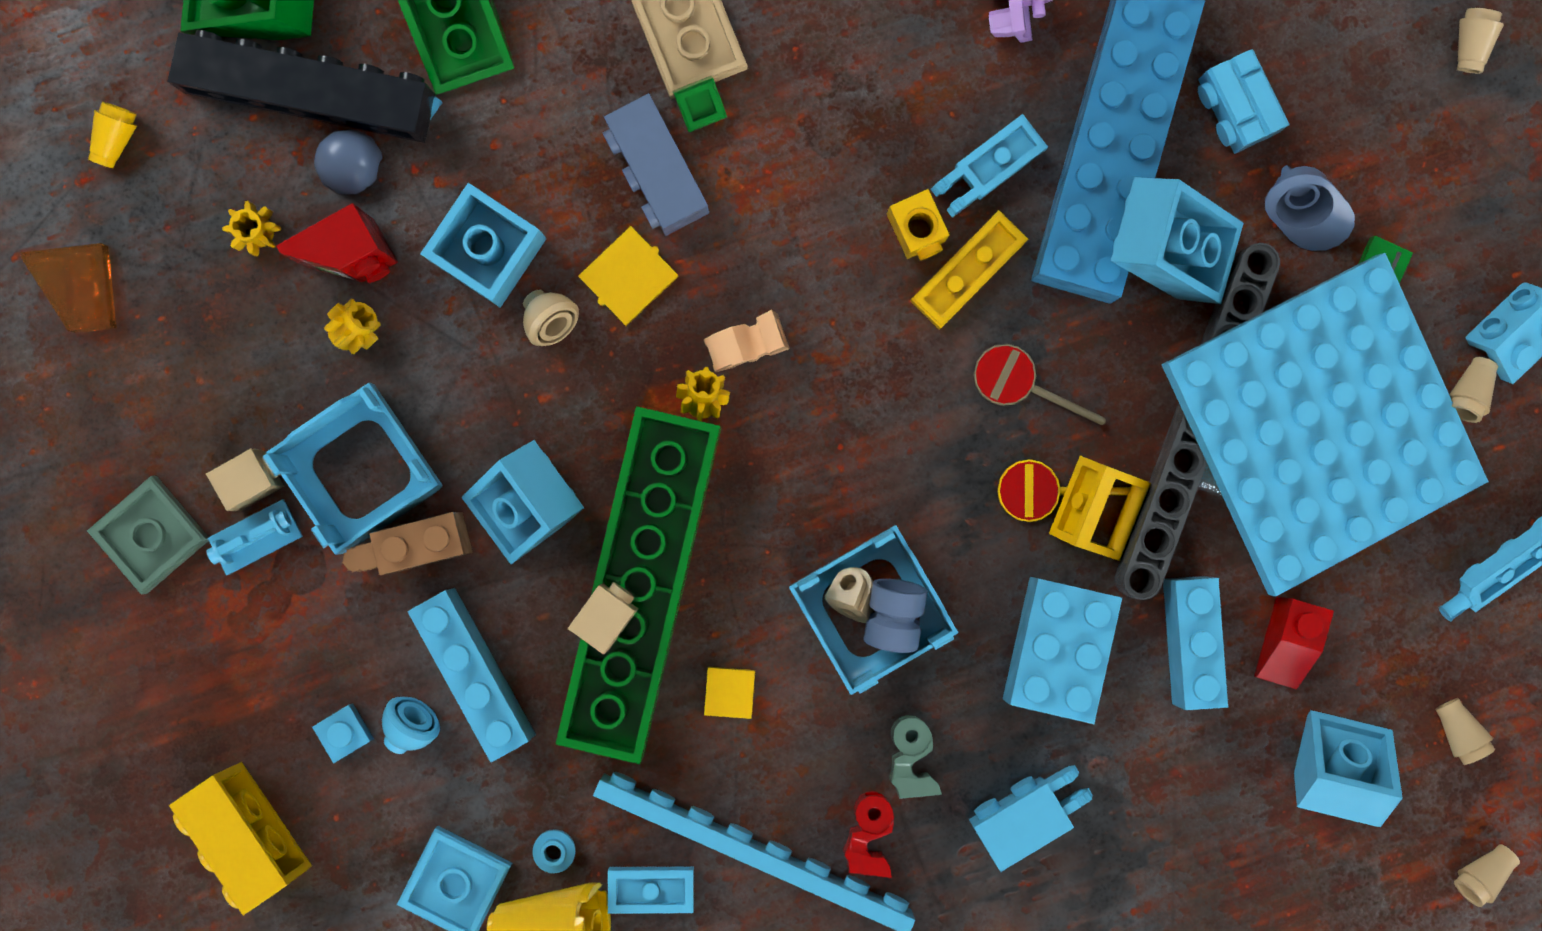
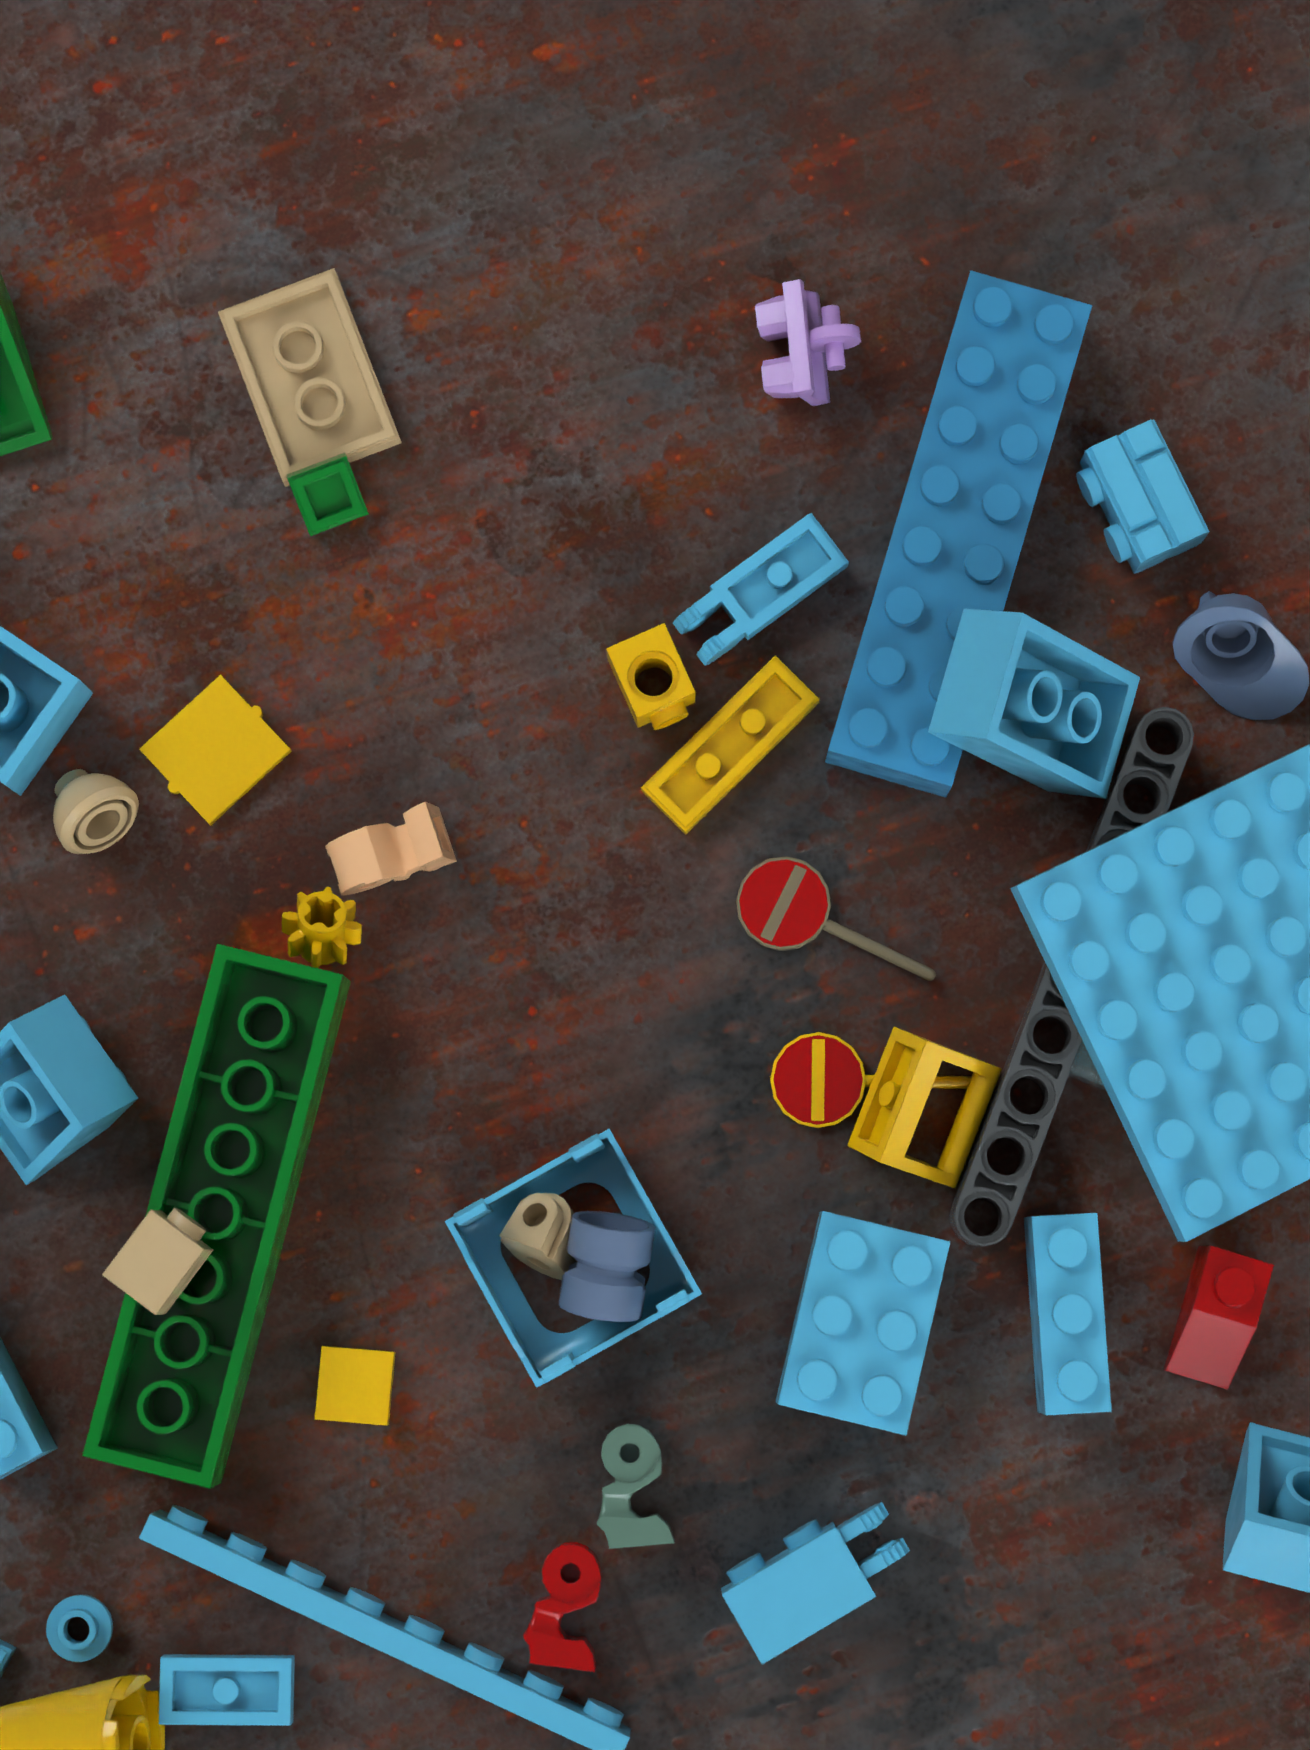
camera: 10 degrees right, 5 degrees down
sand blue brick [602,93,709,236] -> none

